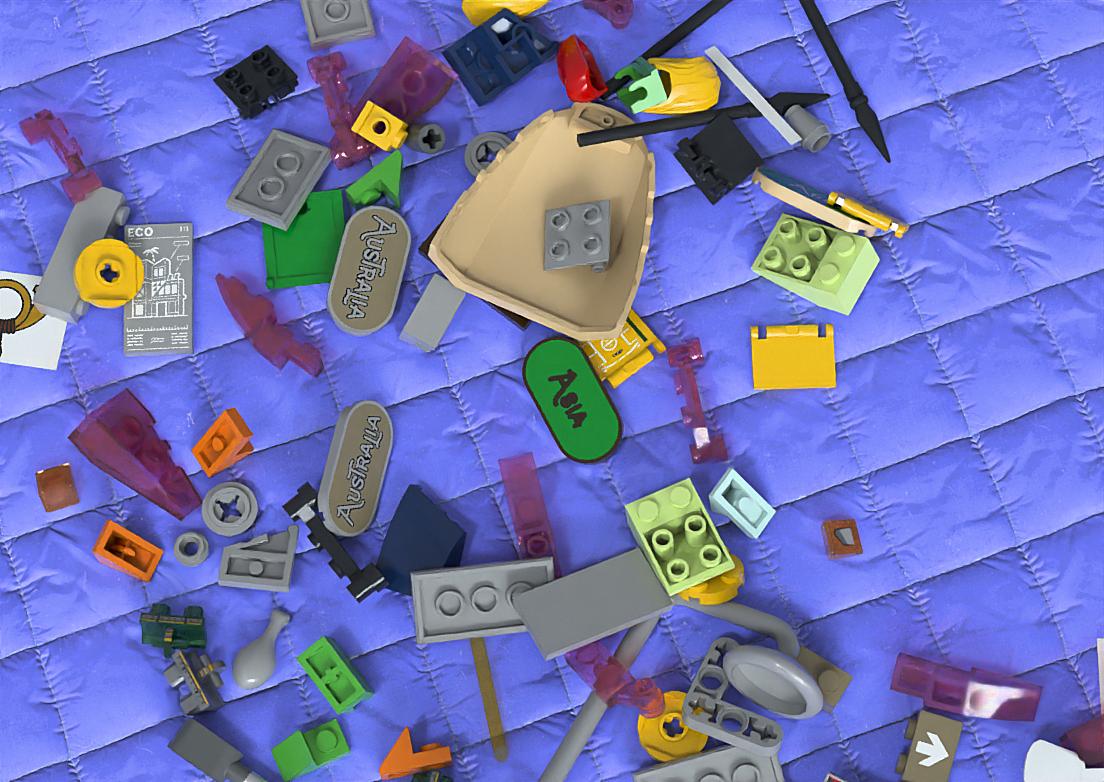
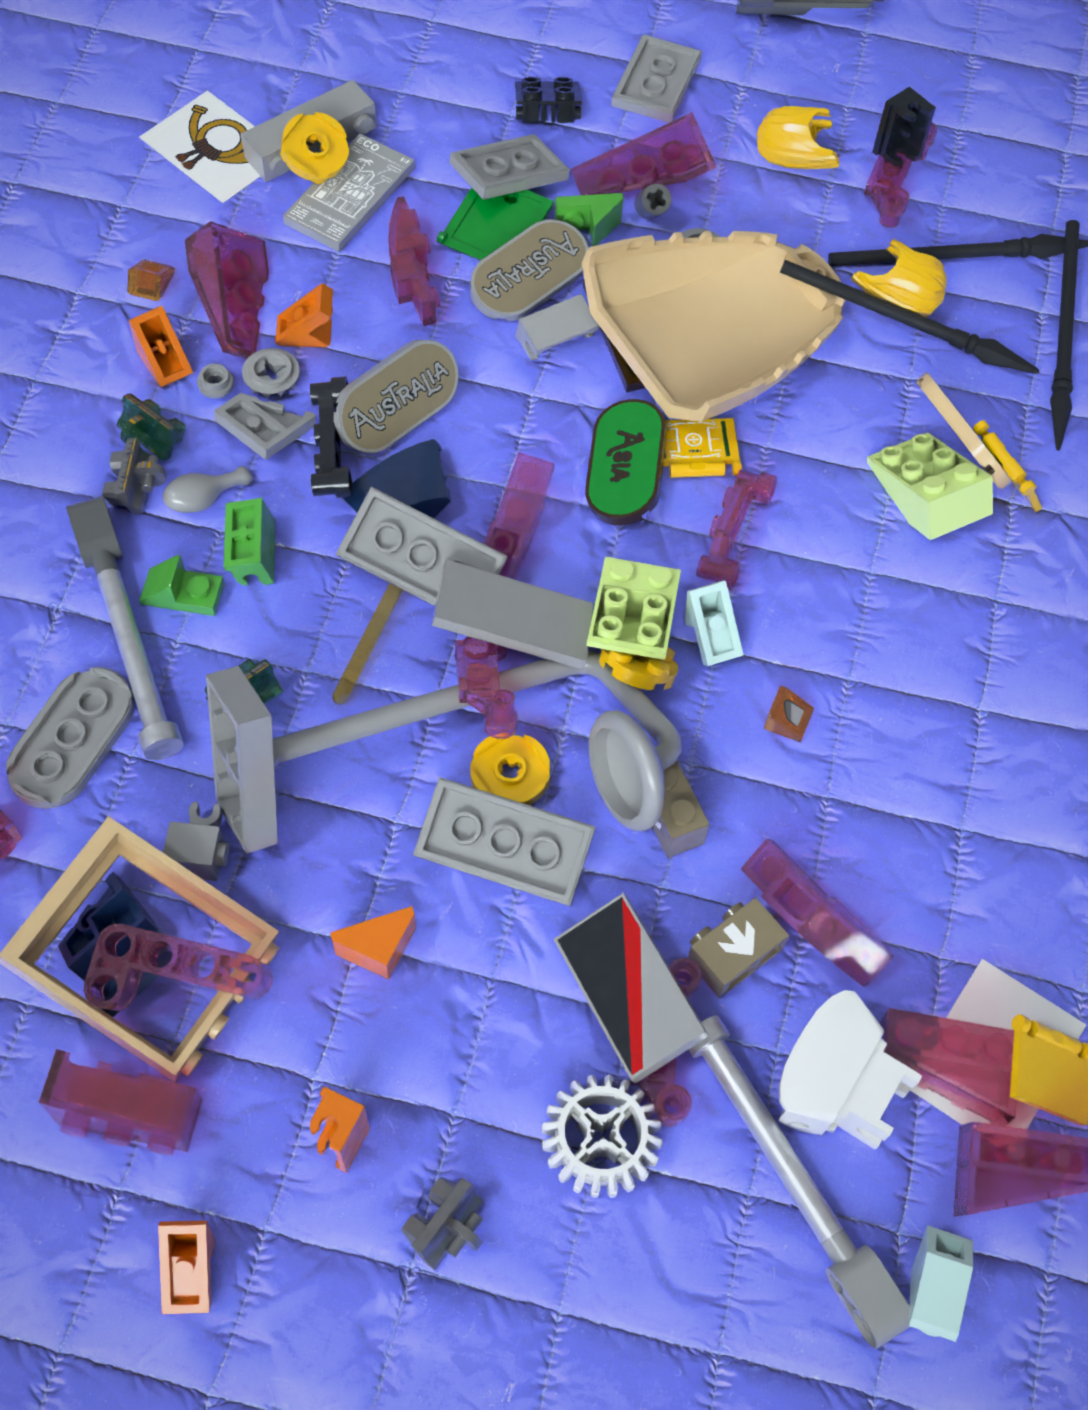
camera: 30 degrees right, 10 degrees down
clear pink plate [18,109,102,205] -> none
clear pink plate [307,51,370,171] -> none
yellow brick [351,101,409,153] -> none
orange slope [379,726,453,781] -> none
dark blue slope [441,8,560,107] -> none
light grey hinge [544,199,610,273] -> none
red piece [556,33,608,103] -> none
bright green hinge [614,56,668,114] -> none
black hinge [673,111,765,205] -> none
light grey beam [681,637,783,757] -> none
white sticker [704,45,802,145] -> none
yellow piece [750,324,836,390] -> none
light grey cone [784,104,831,153] -> none

